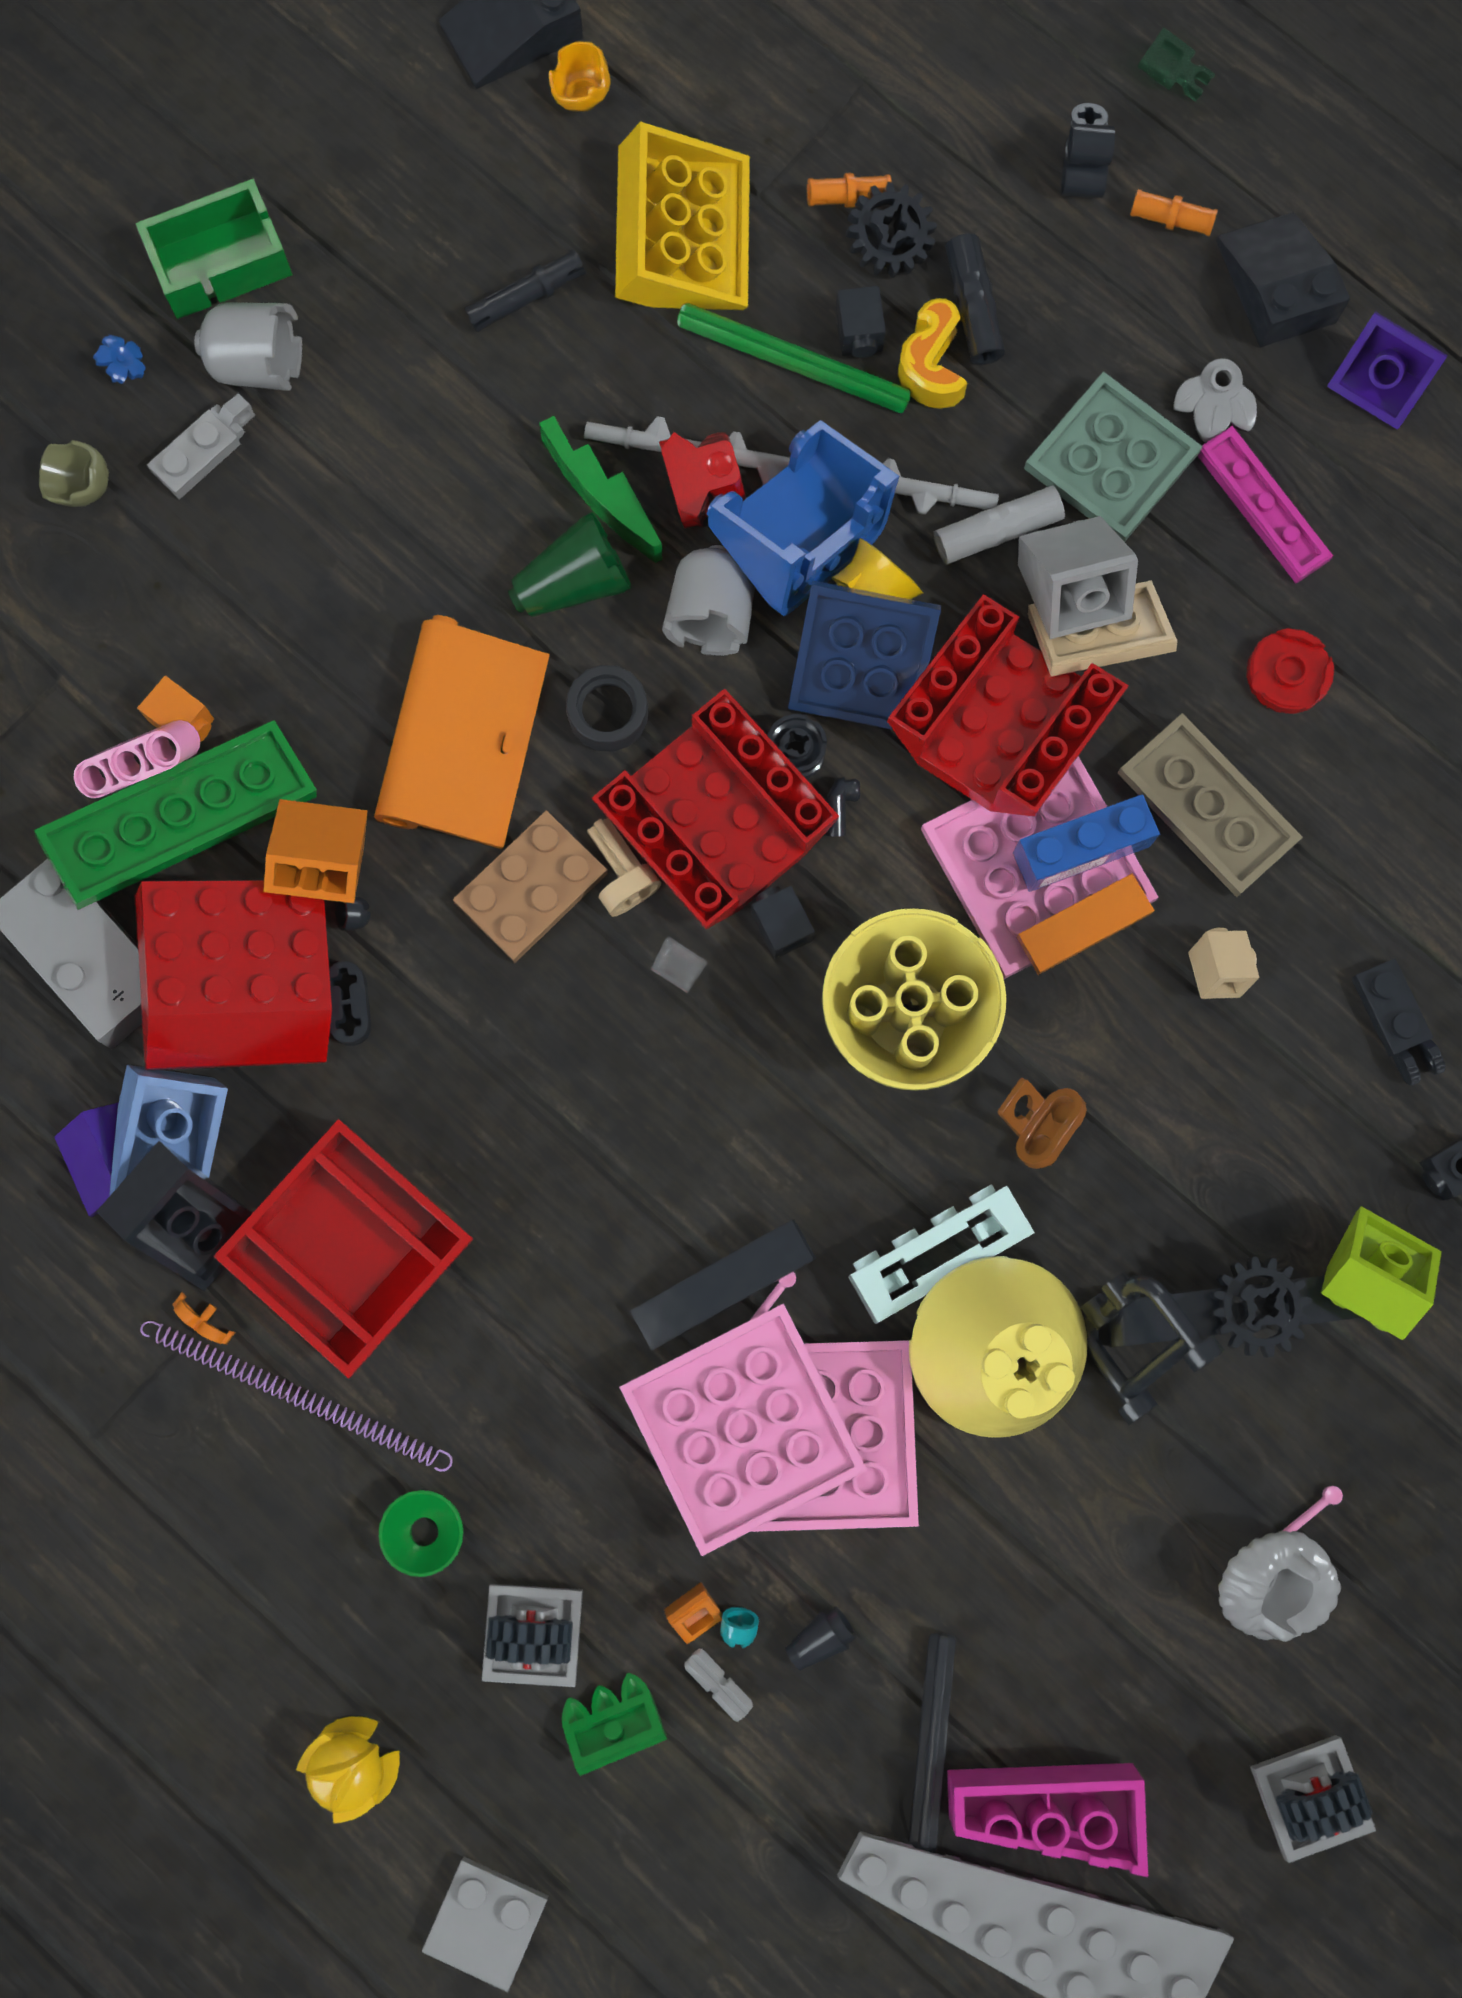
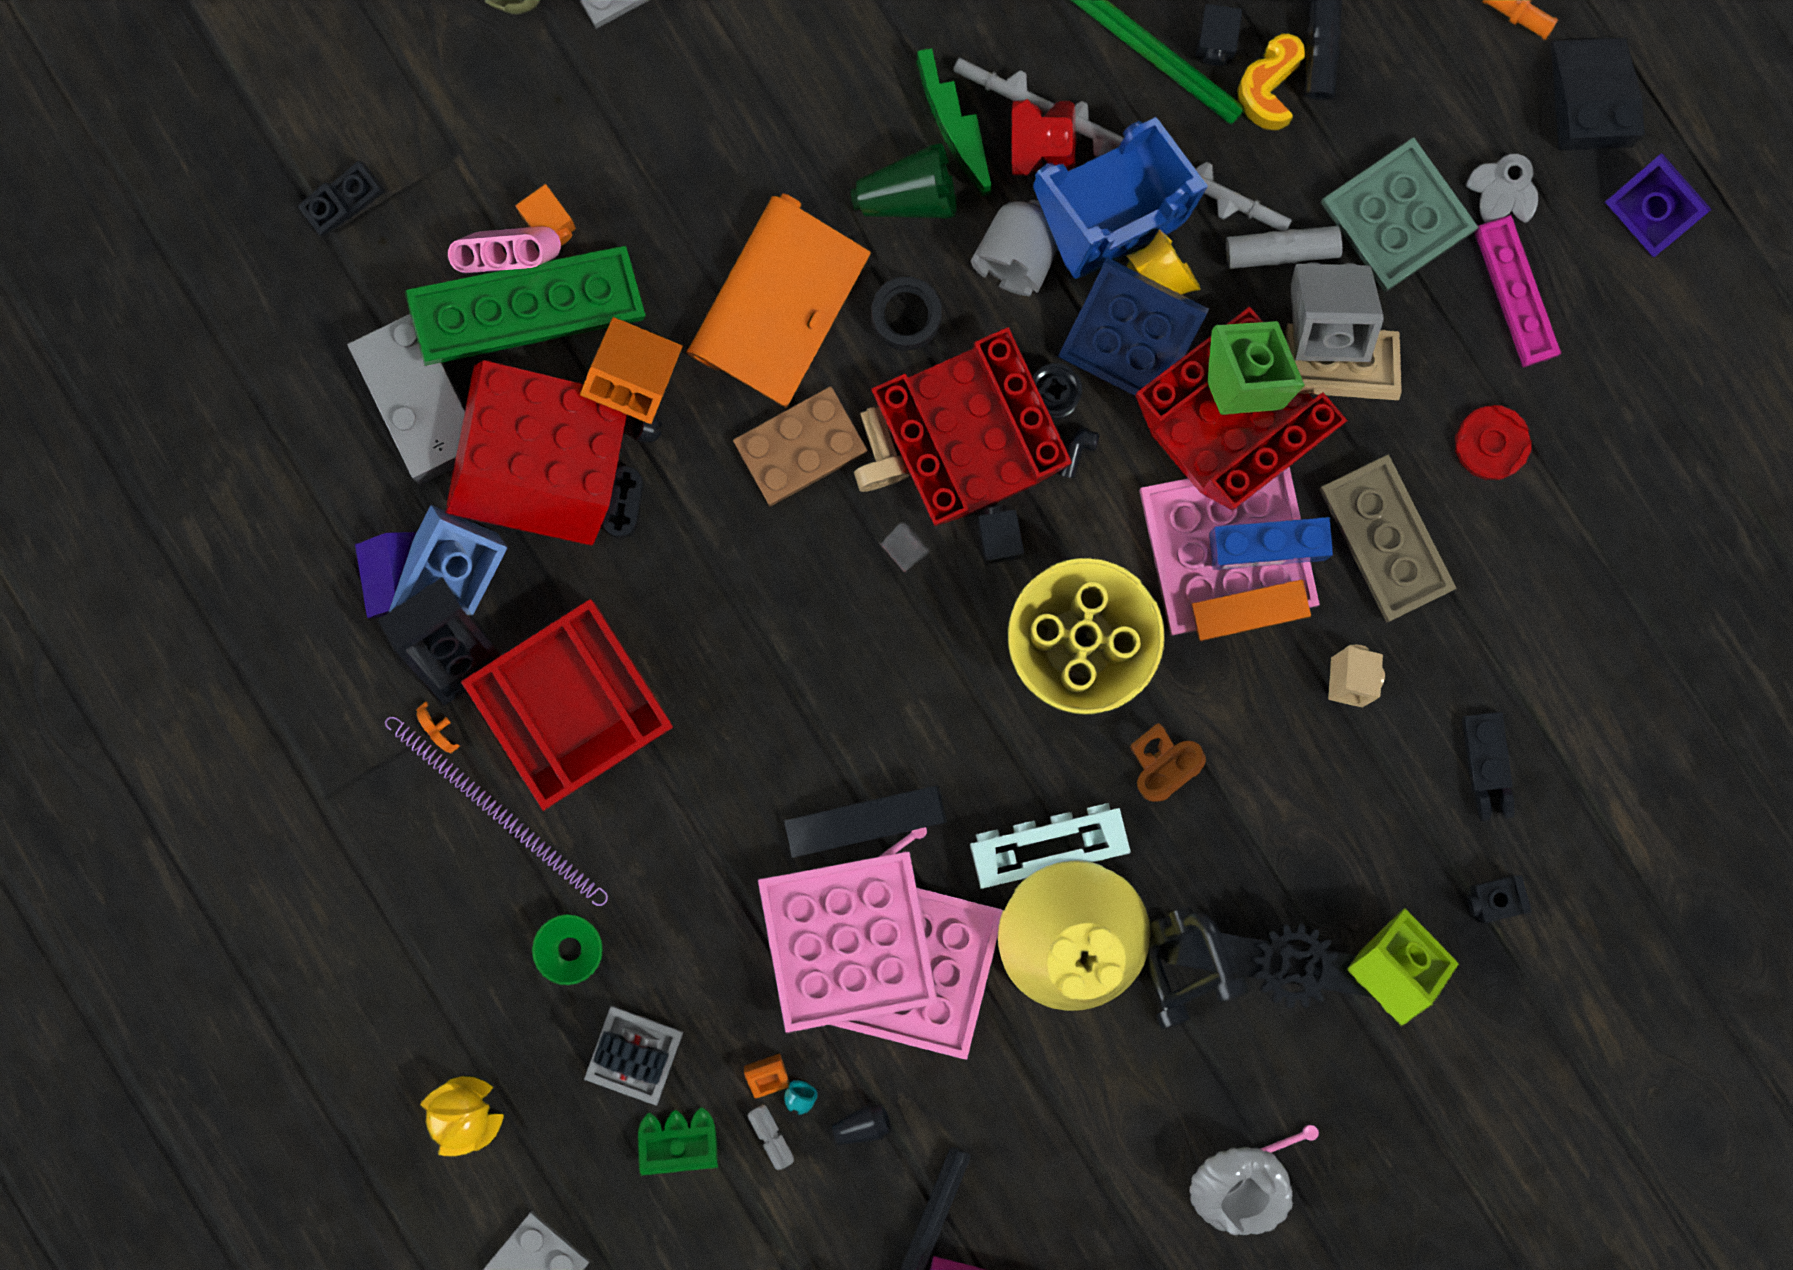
camera: 15 degrees right, 5 degrees up
none -> bright green slope [1207,321,1305,415]

